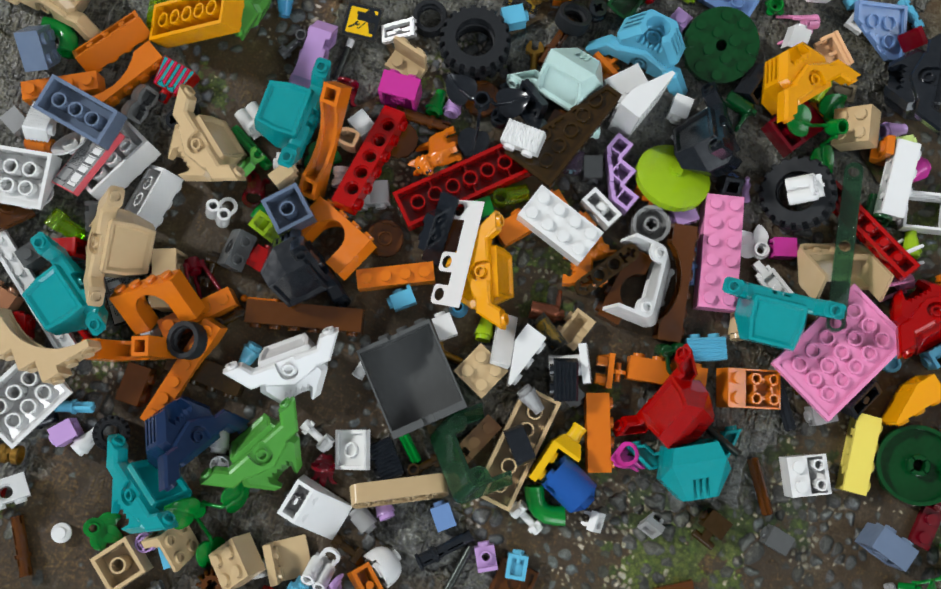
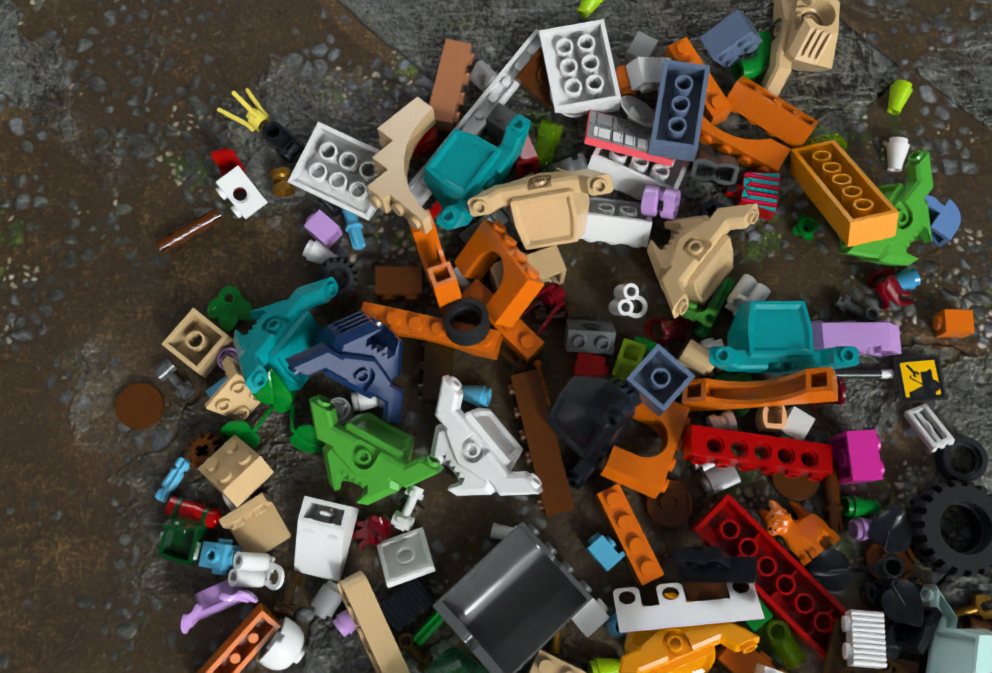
camera: 75 degrees right, 5 degrees down
white plate [51,522,72,543] -> none
tan bracket [385,35,428,79] -> none
none -> lavender wheel [641,185,681,220]
none -> green plate [792,215,819,241]
none -> dark red piece [866,267,914,310]

